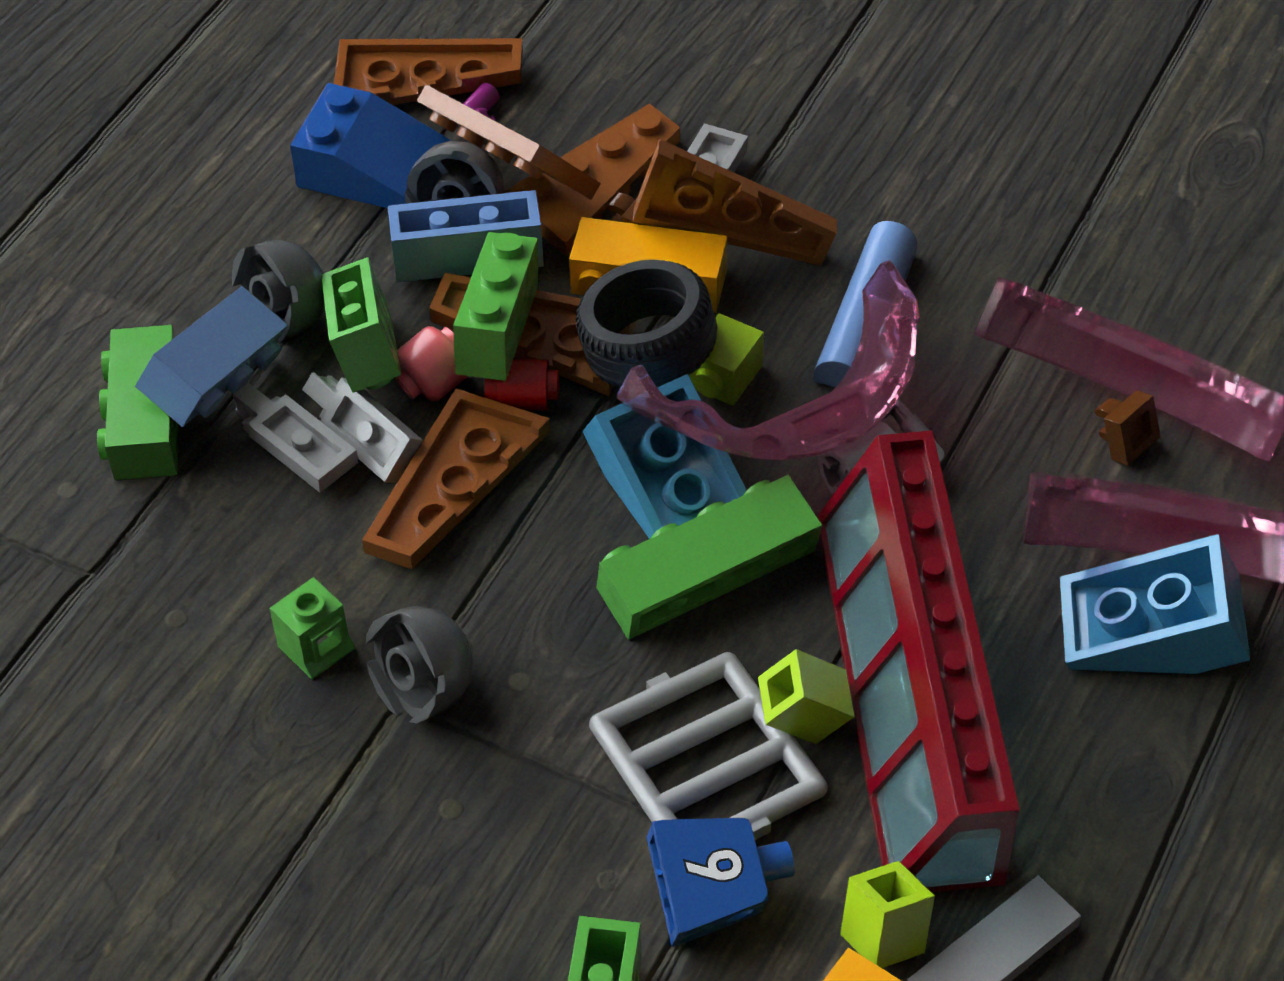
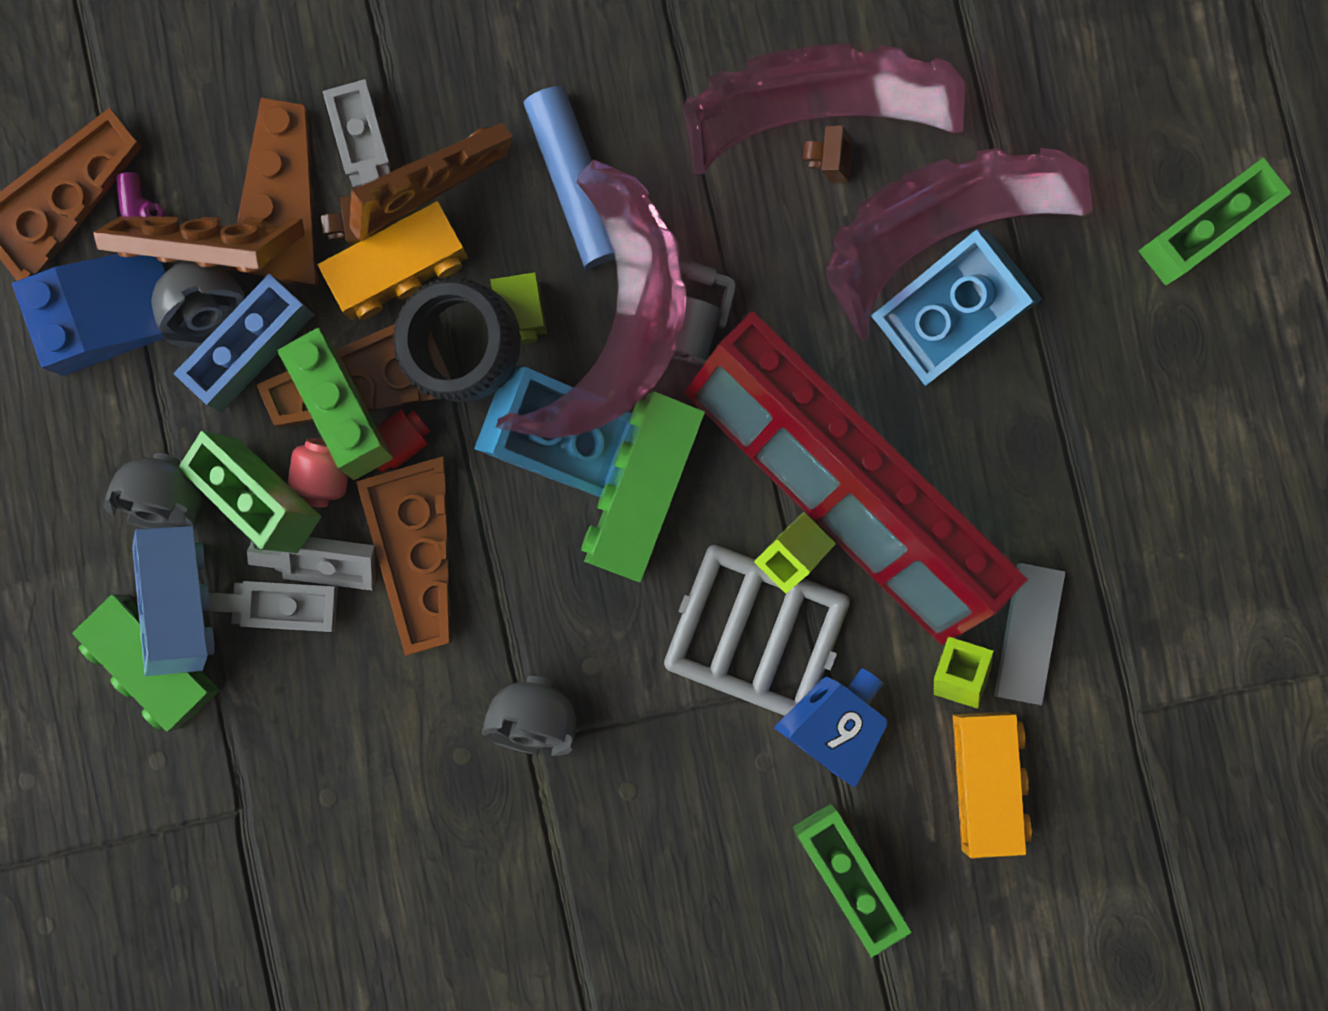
camera: 40 degrees left, 35 degrees up
bright green window [269,577,355,680] -> none

